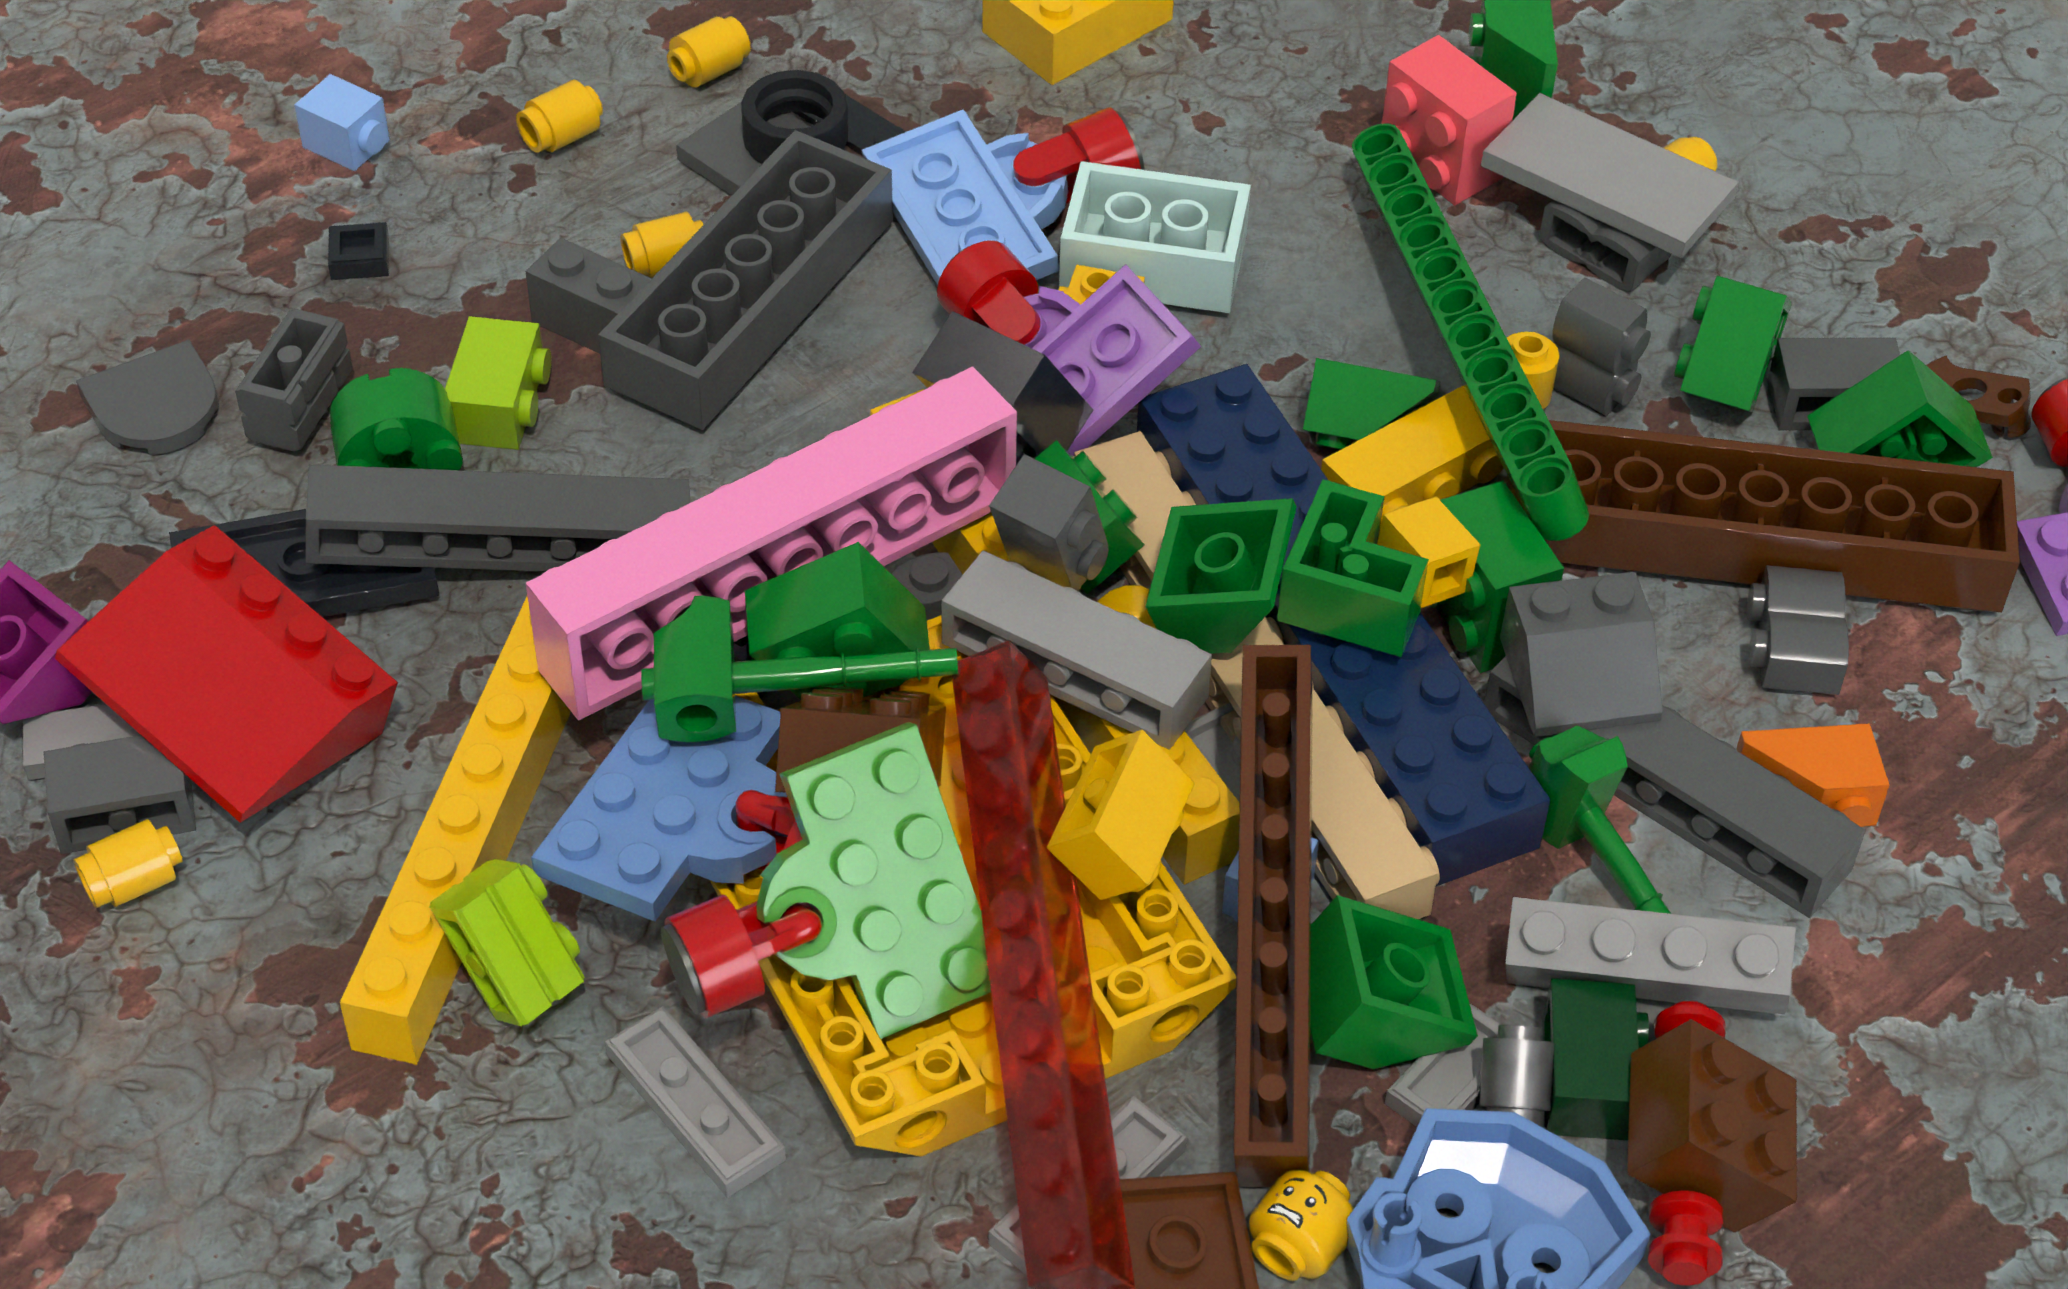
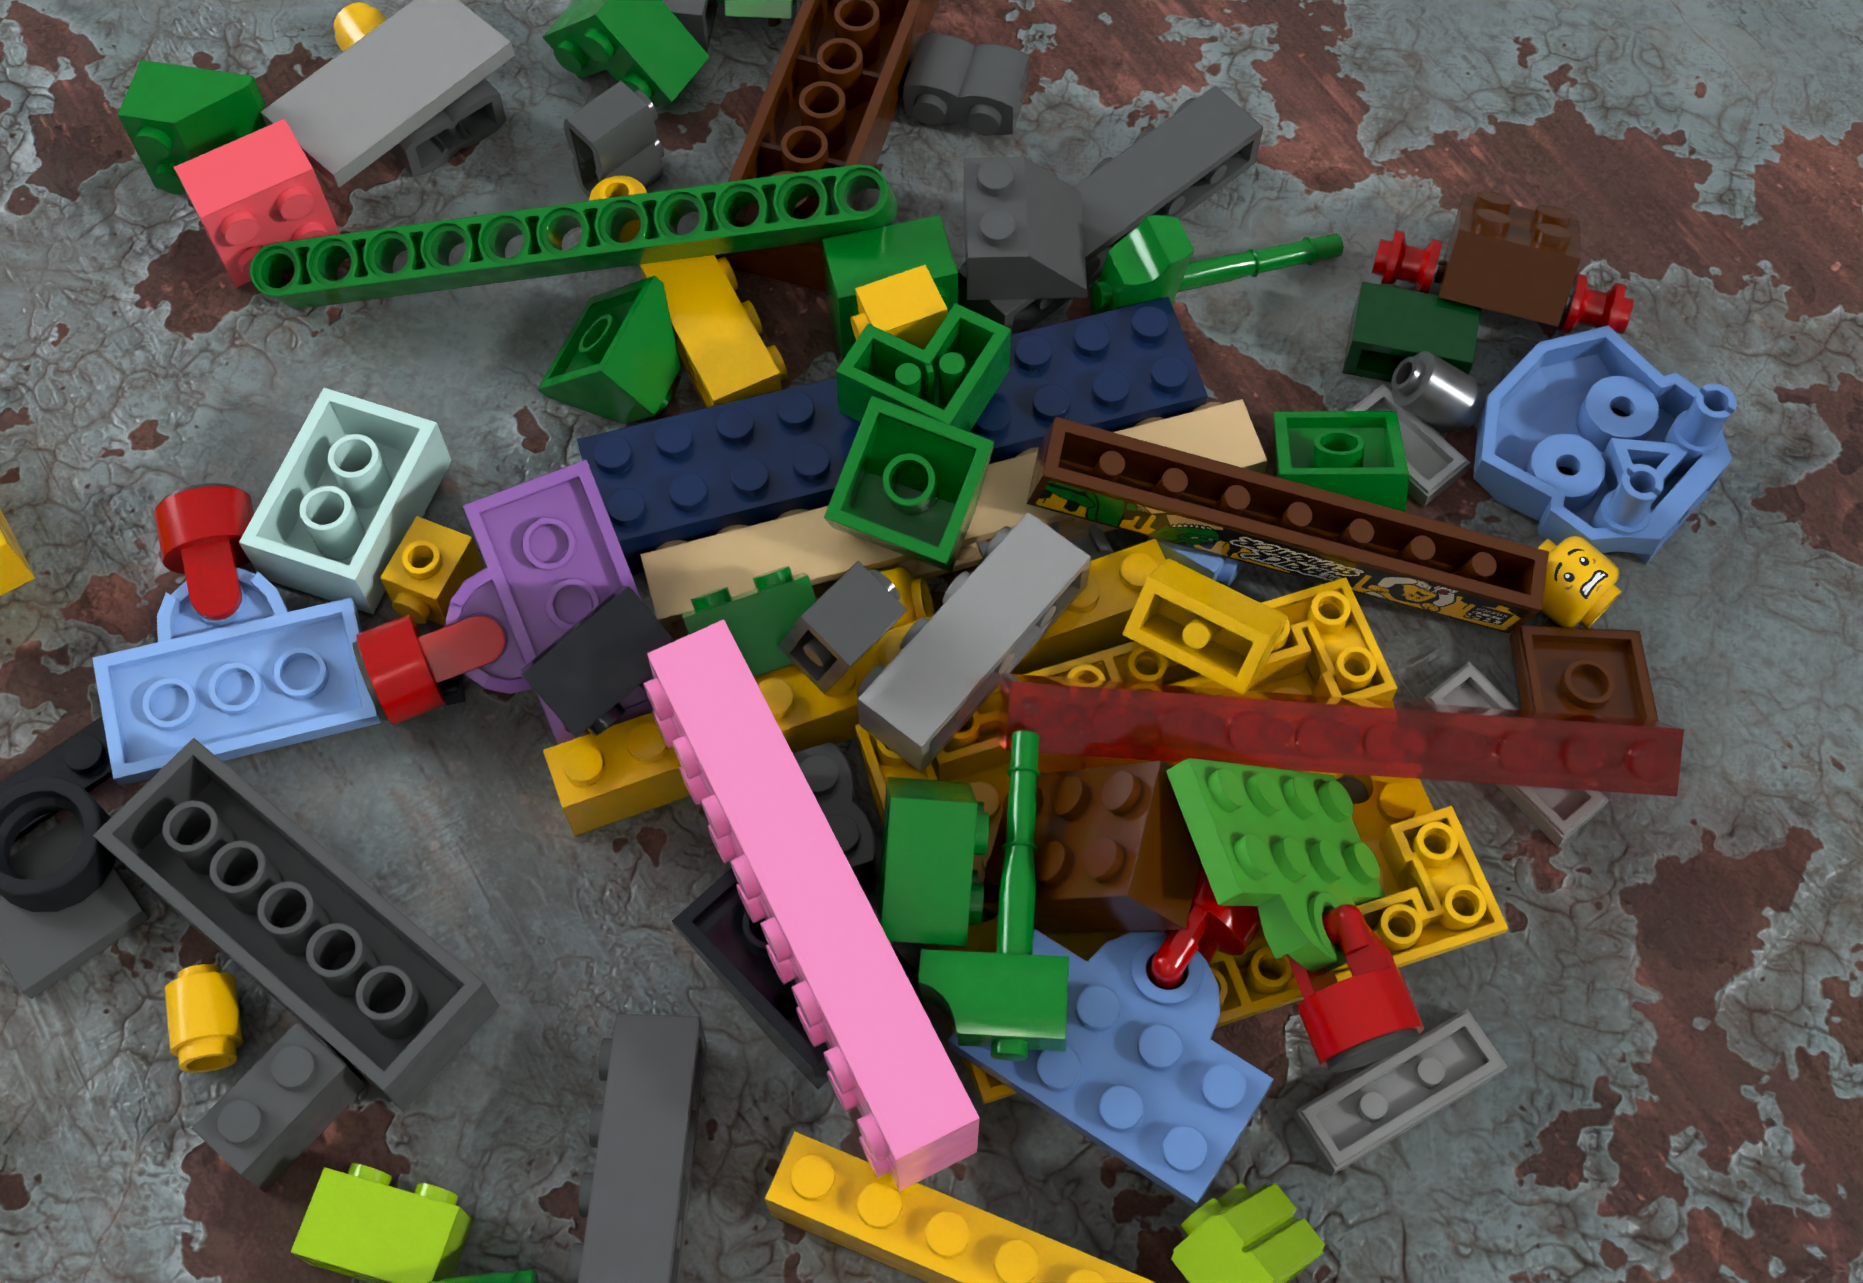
camera: 80 degrees left, 15 degrees up
light grey brick [1505,897,1796,1015] -> none
orange slope [1736,723,1890,827] -> none

